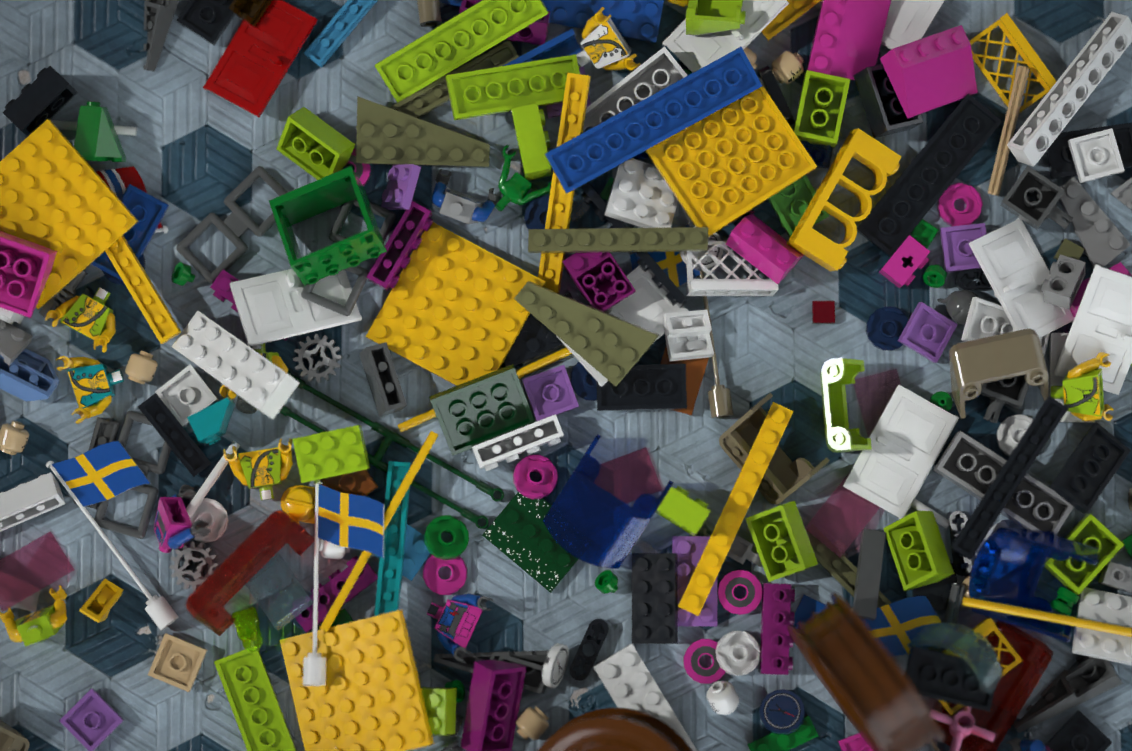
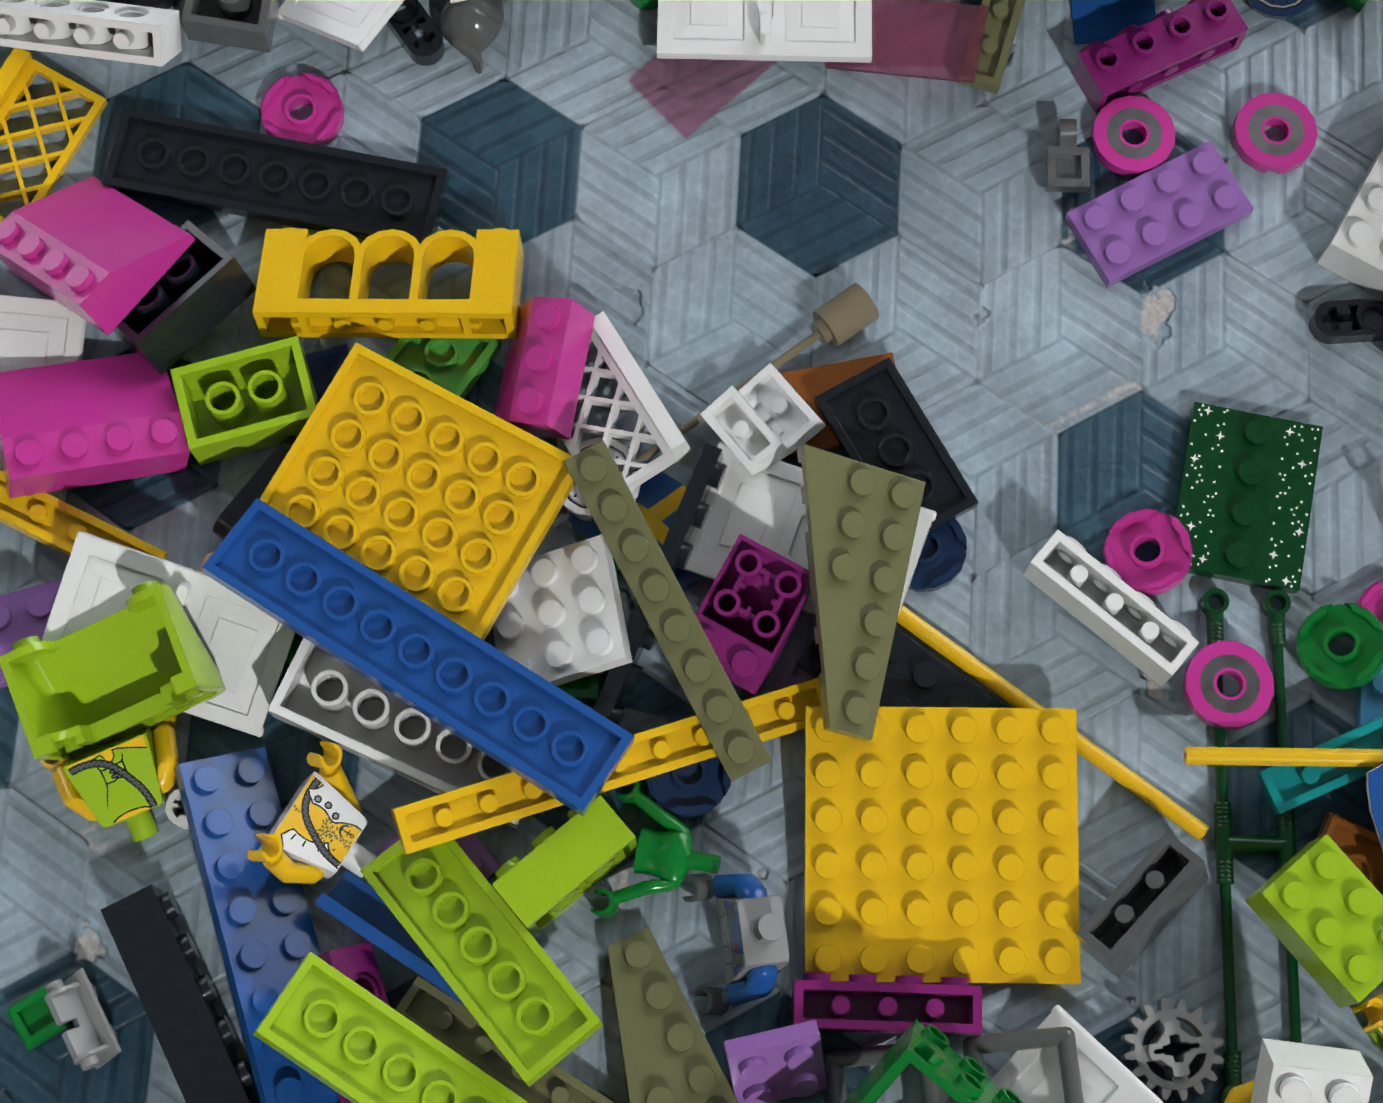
camera: 120 degrees left, 10 degrees down
plate [429,364,535,456] -> none
medium lavender plate [522,365,579,421] -> none
clear blue windscreen [543,434,674,569] -> none
clear pink piece [570,447,662,518] -> none
green tile [595,570,618,594] -> none
black plate [632,553,678,644] -> none
lime brick [655,486,711,536] -> none
yellow plate [678,402,794,616] -> none
white head [706,681,739,715] -> none
white tile [716,631,760,676] -> none
dark tan windscreen [719,393,830,505] -> none
lime brick [745,501,818,582] -> none
tan head [771,51,804,84] -> none
dark red tile [812,301,835,324] -> none
lime windscreen [820,358,872,453] -> none
dark blue tile [866,306,908,351] -> none
dark pink brick [879,235,930,289] -> none
medium lavender plate [898,302,958,363] -> none
green tile [910,219,939,249] -> none
green tile [923,264,947,288] -> none
medium lavender plate [940,223,986,273] -> none
tan axle [988,66,1029,196] -> none
none -> dark pink tile [1183,641,1274,730]

